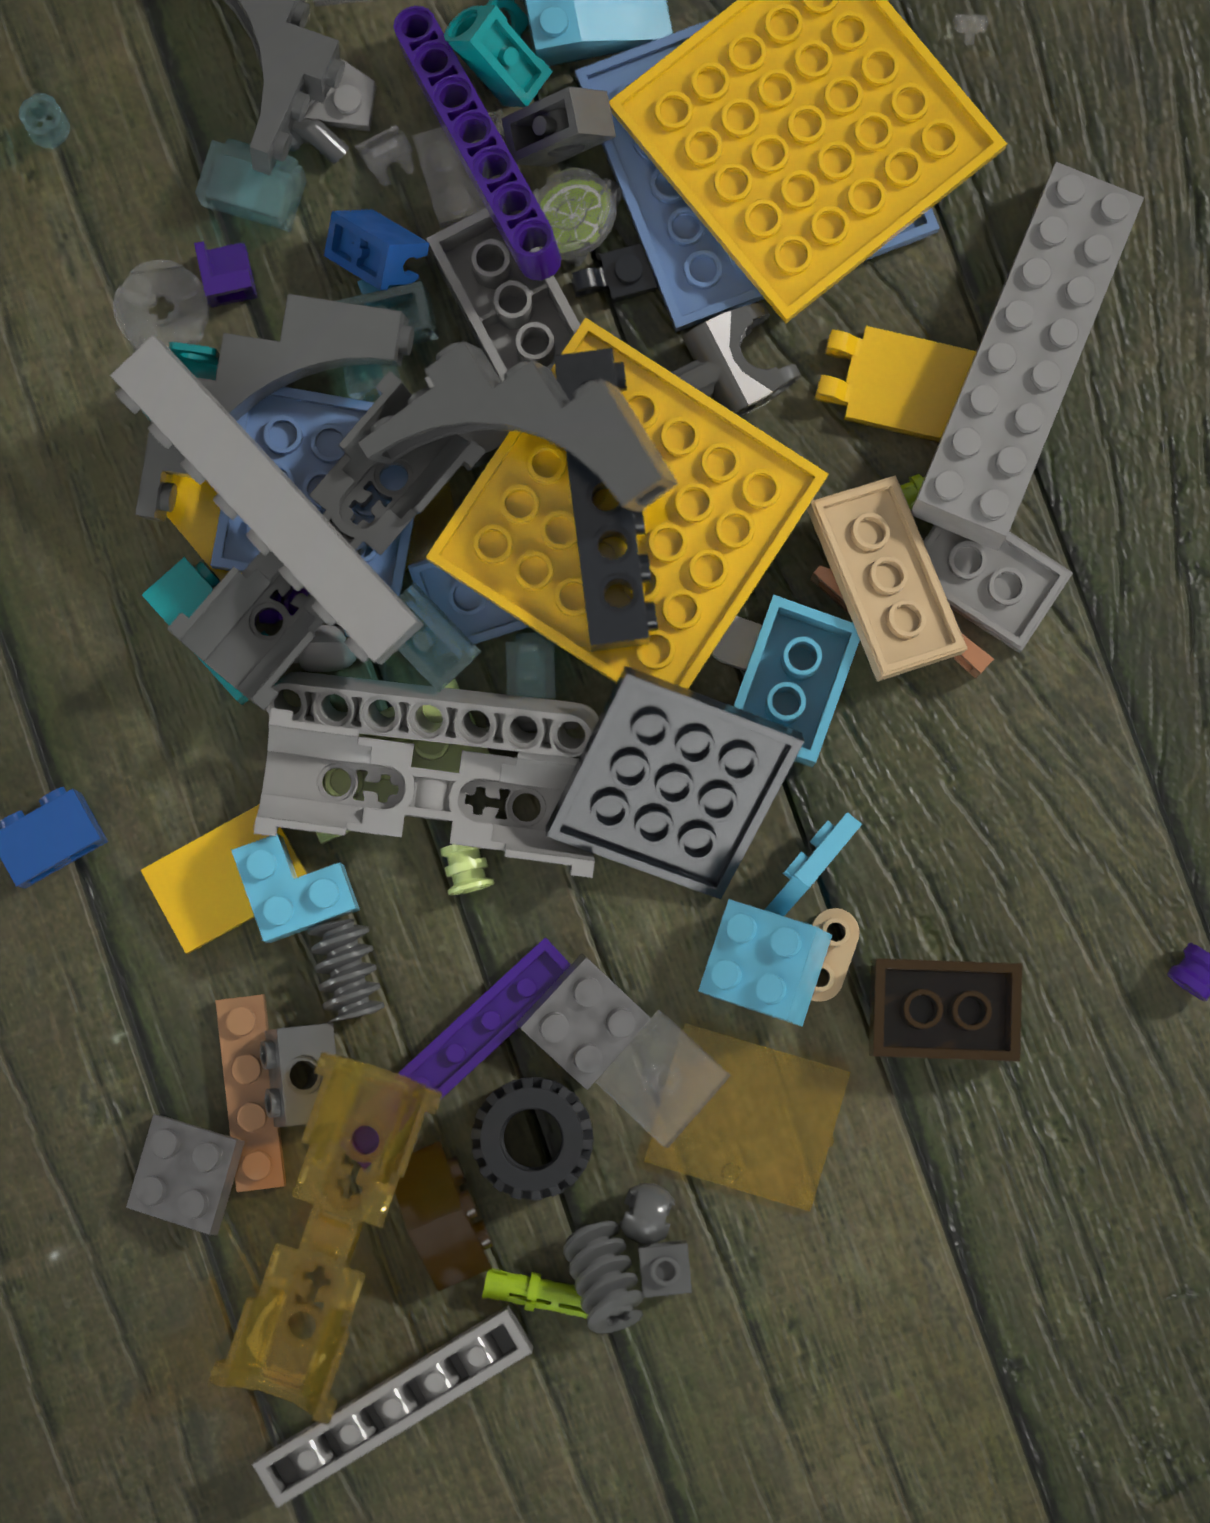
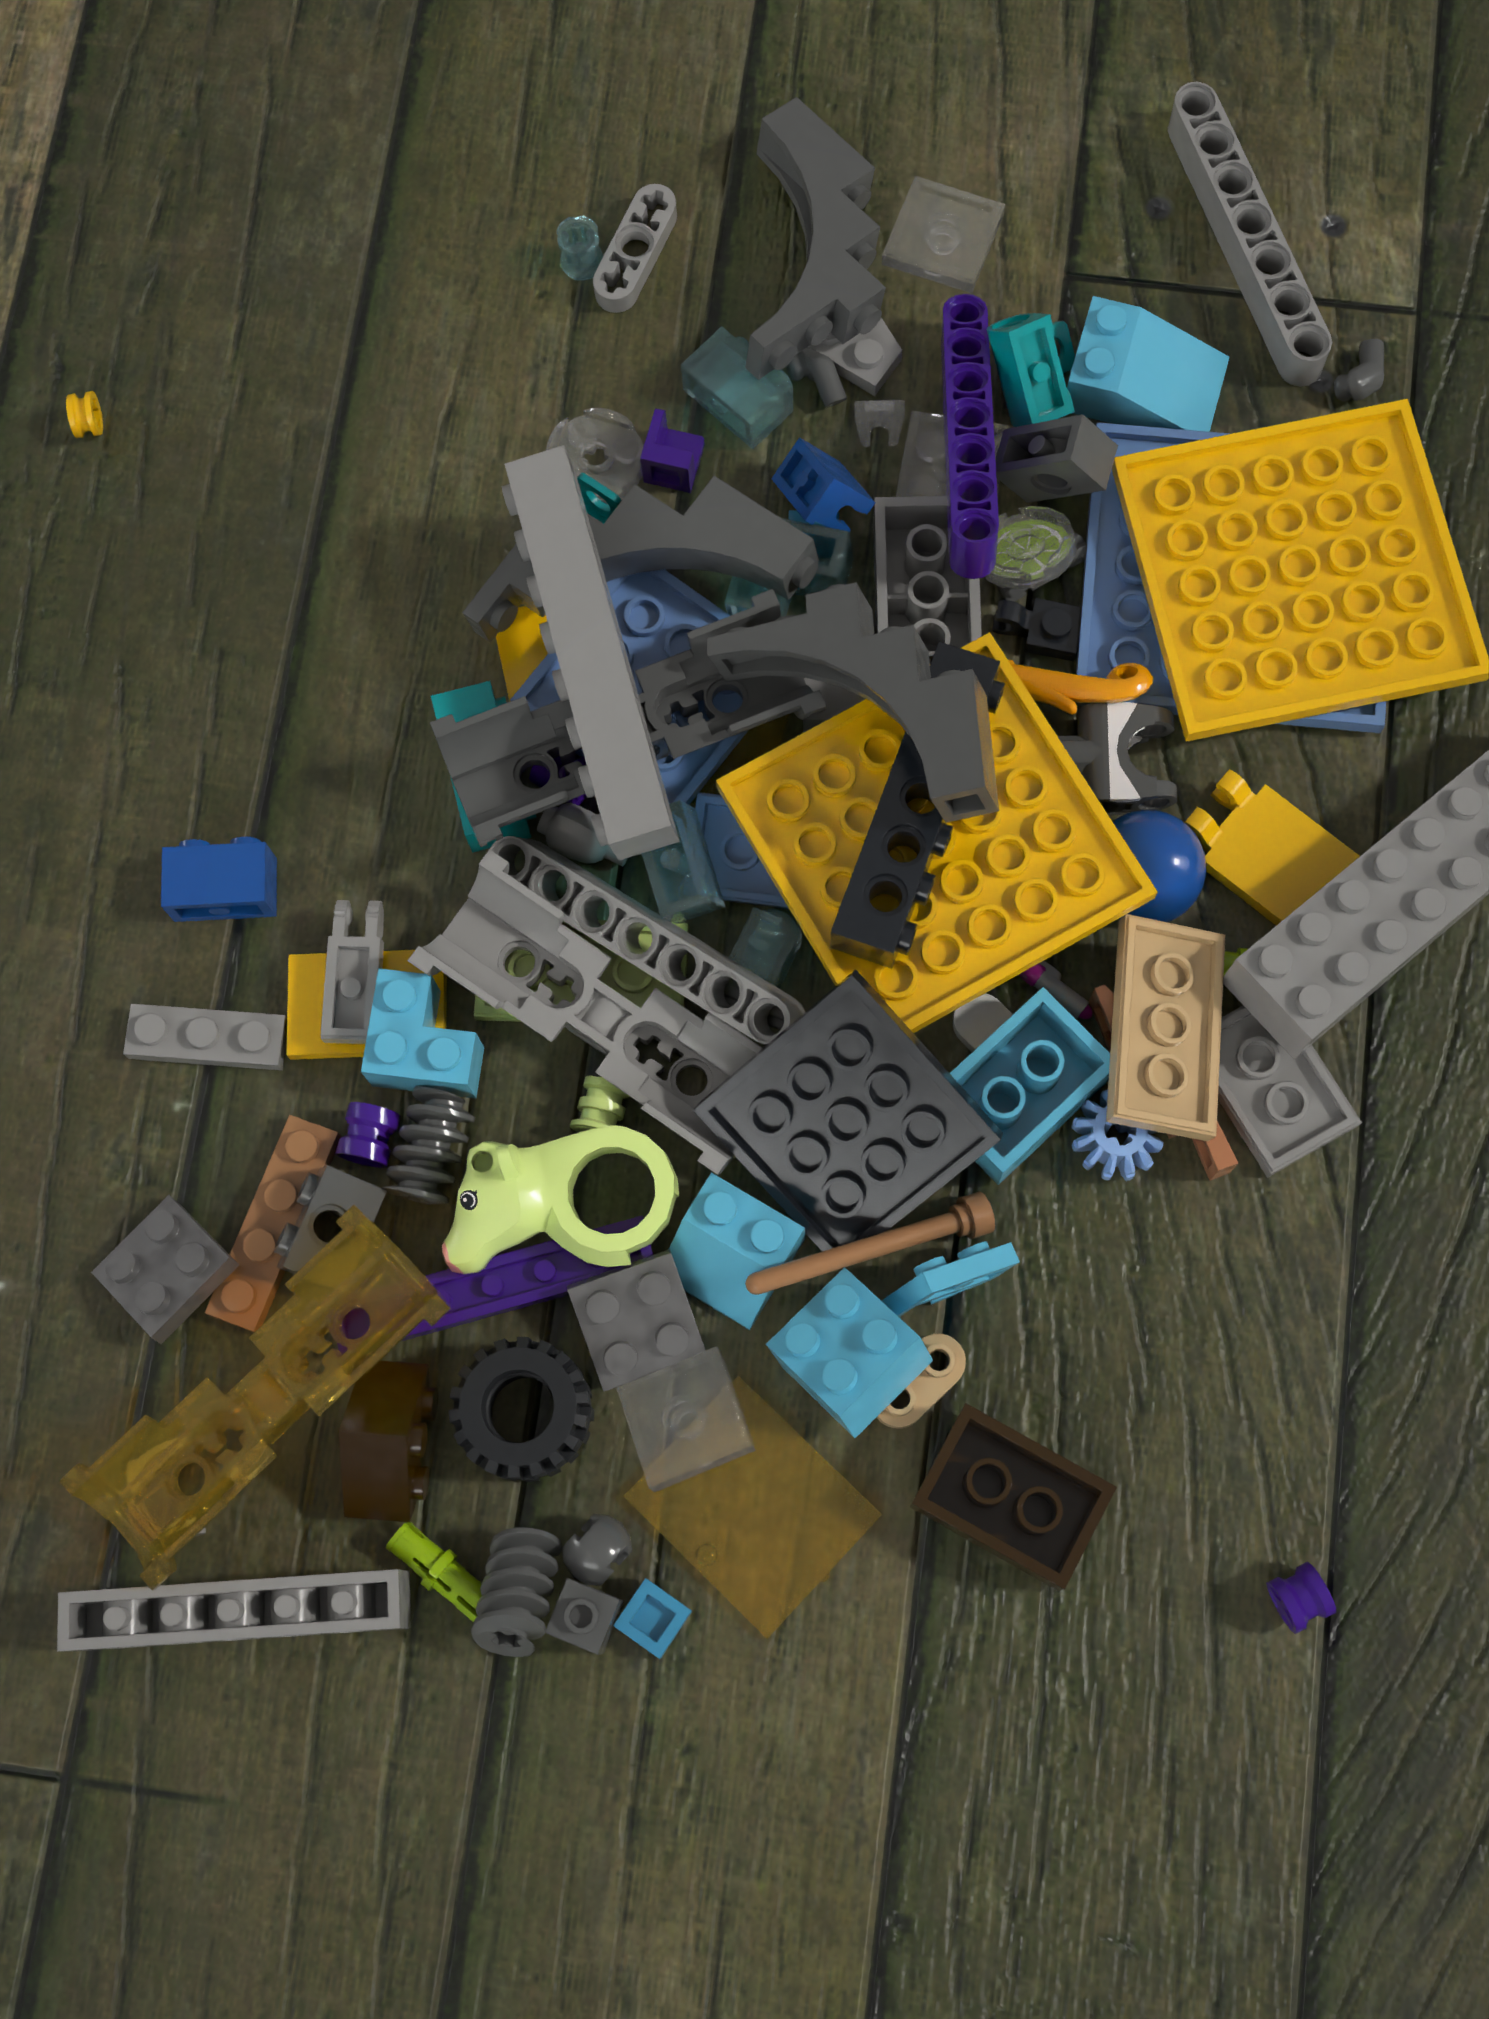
camera: 30 degrees right, 10 degrees down
none -> light grey plate [123,1004,287,1071]
none -> light grey hinge [320,900,384,1044]
none -> dark purple wheel [335,1102,401,1168]
none -> yellowish green animal [442,1125,679,1274]
none -> light grey beam [593,184,677,313]
none -> dark azure plate [613,1578,692,1659]
none -> medium azure slope [669,1172,805,1330]
none -> medium nougat piece [745,1191,995,1295]
none -> light orange plant [1008,659,1153,715]
none -> light grey piece [1019,961,1093,1019]
none -> light blue gear [1071,1090,1163,1181]
none -> blue piece [1112,810,1206,922]

